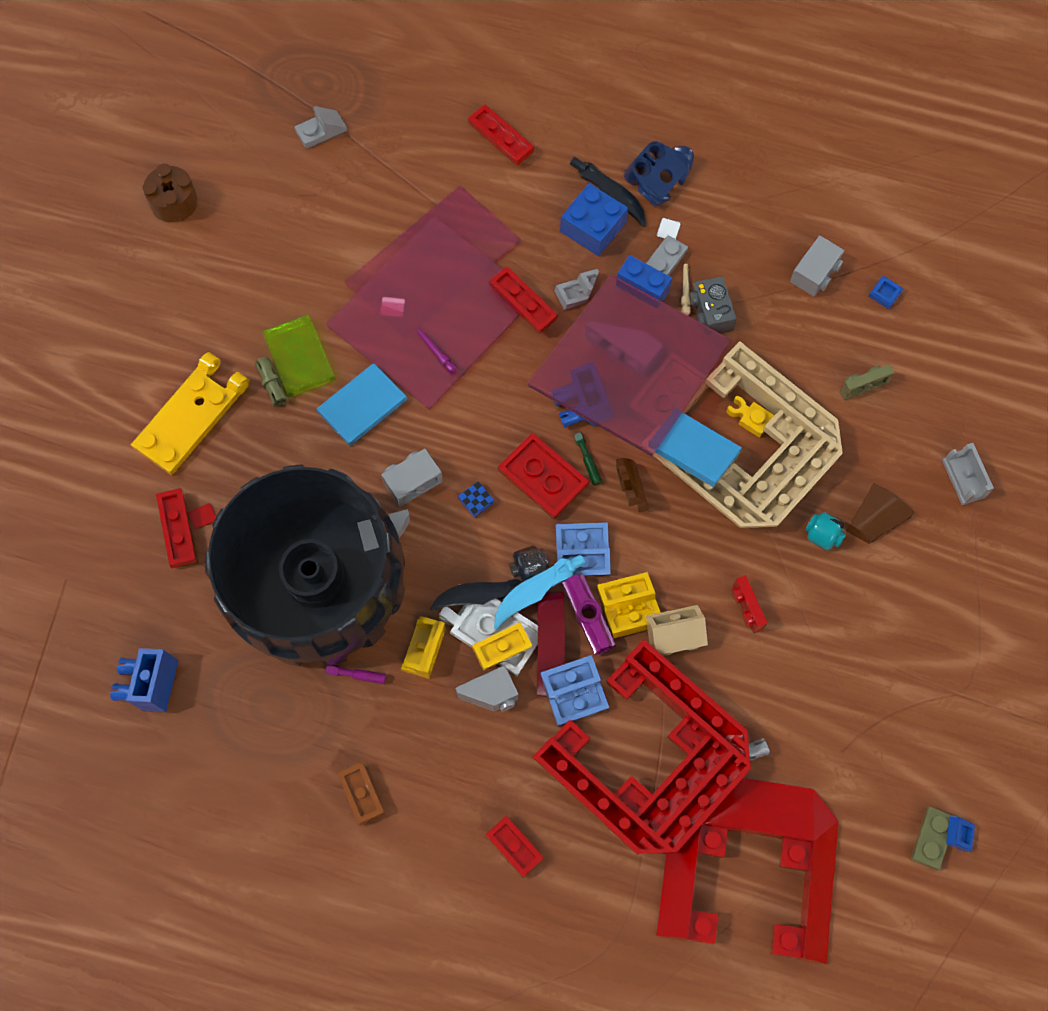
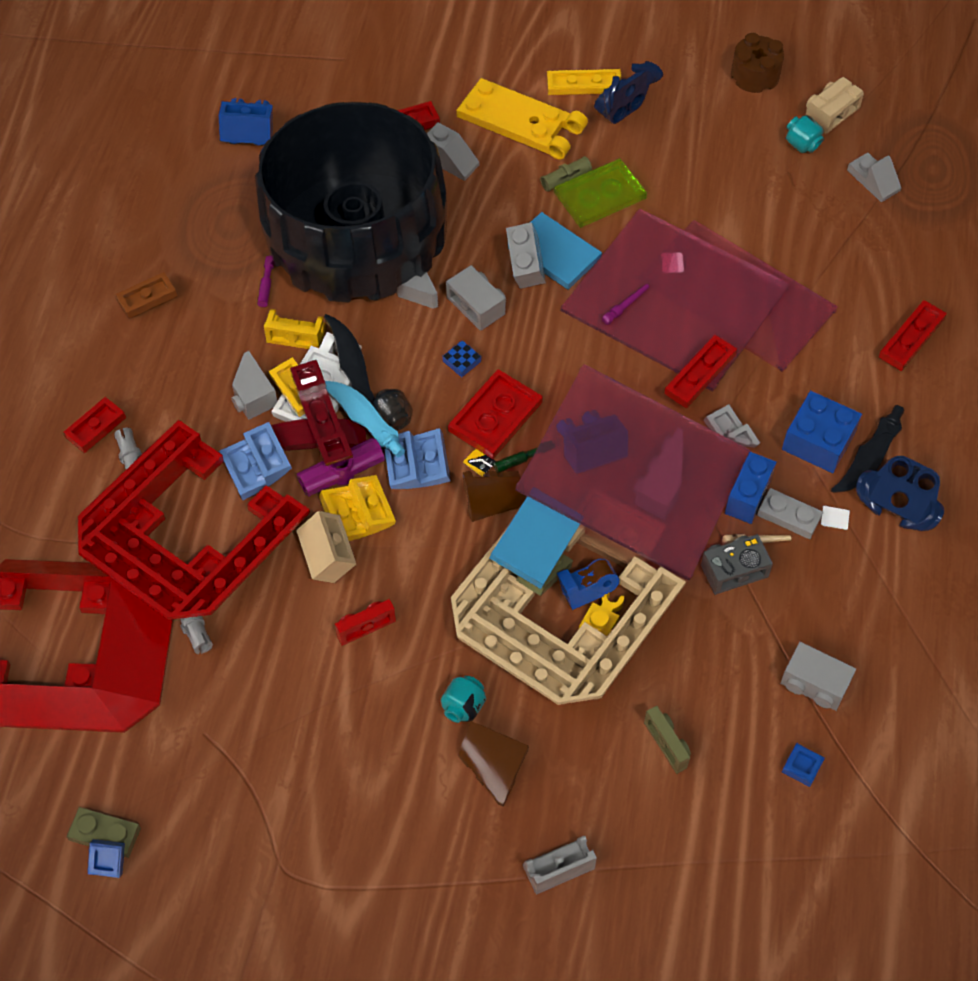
camera: 85 degrees right, 10 degrees down
none -> light grey pin [114,428,142,469]
none -> dark red slope [290,359,353,466]
none -> light grey slope [427,122,479,181]
none -> sticker [463,449,496,476]
none -> light grey brick [506,222,546,289]
none -> yellow tile [547,69,621,95]
none -> blue leg [557,559,619,610]
none -> dark blue piece [594,61,663,124]
none -> teal head [786,115,824,153]
none -> tan brick [806,77,864,134]

